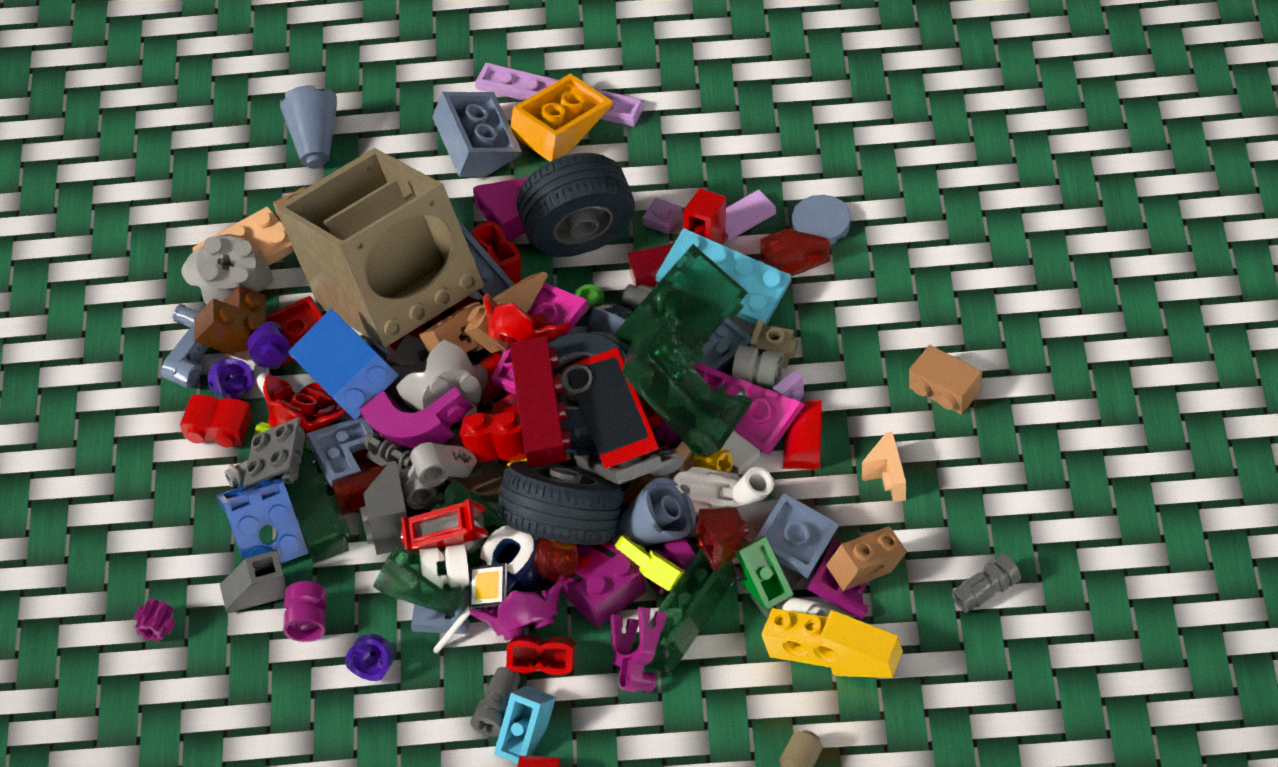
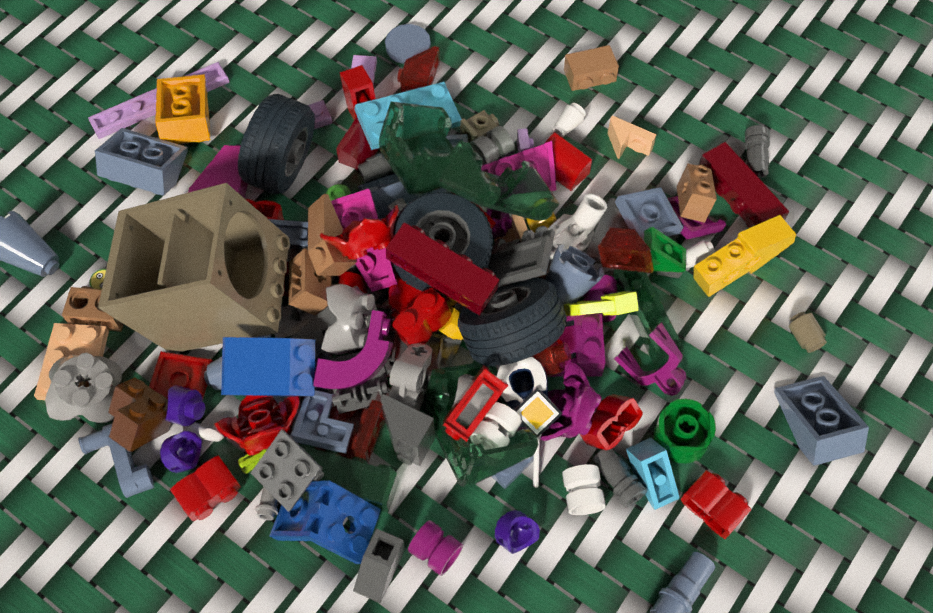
camera: 55 degrees left, 10 degrees up
black sticker [565,348,659,469] -> none
none -> white cone [552,103,586,138]
none -> white wheel [562,465,606,515]
none -> green brick [653,399,716,464]
none -> dark red brick [699,142,790,229]

